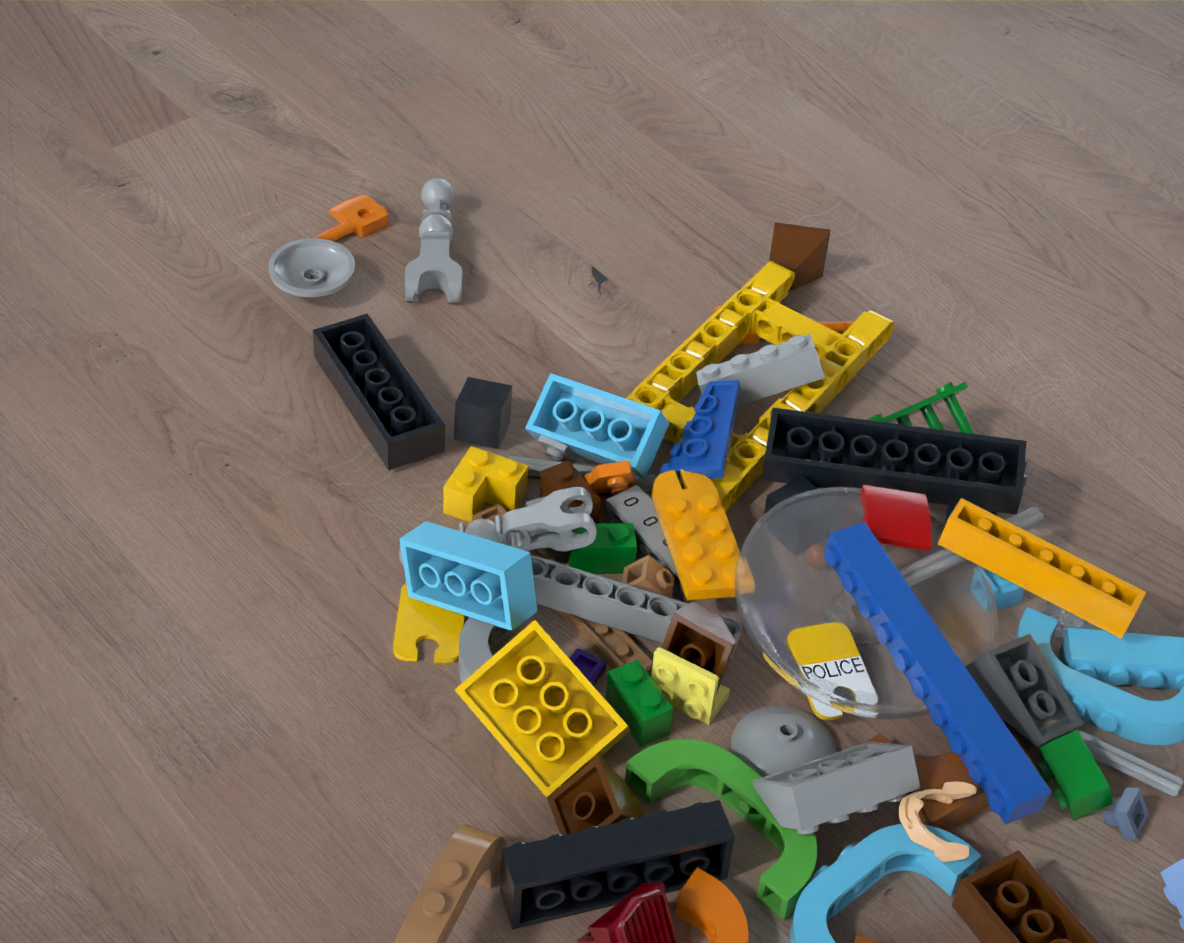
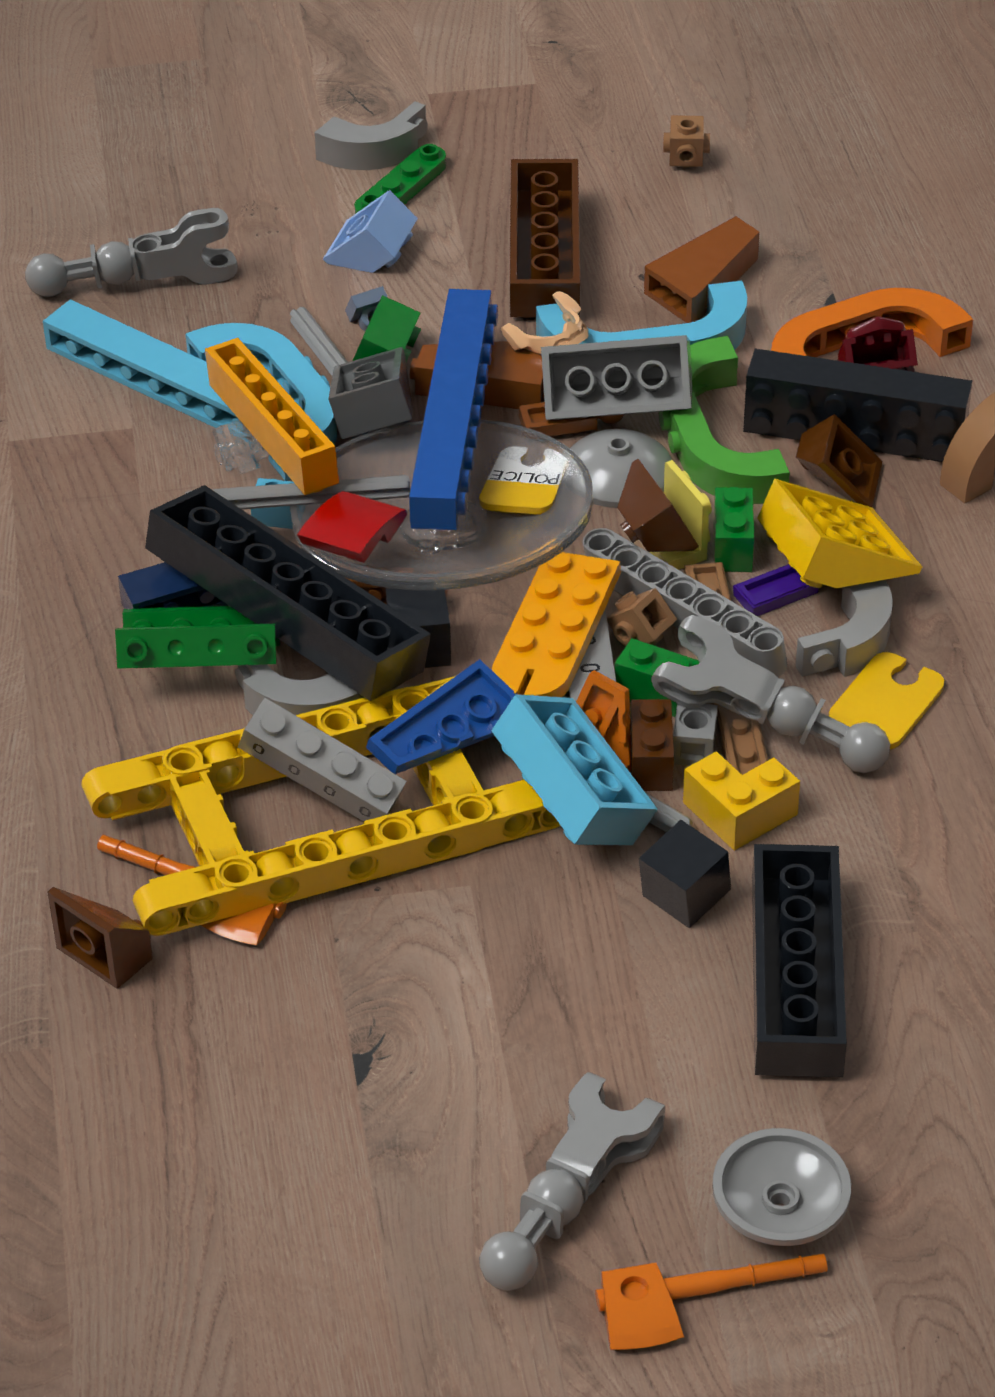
camera: 145 degrees left, 0 degrees up
medium azure brick [399,521,537,631] -> none

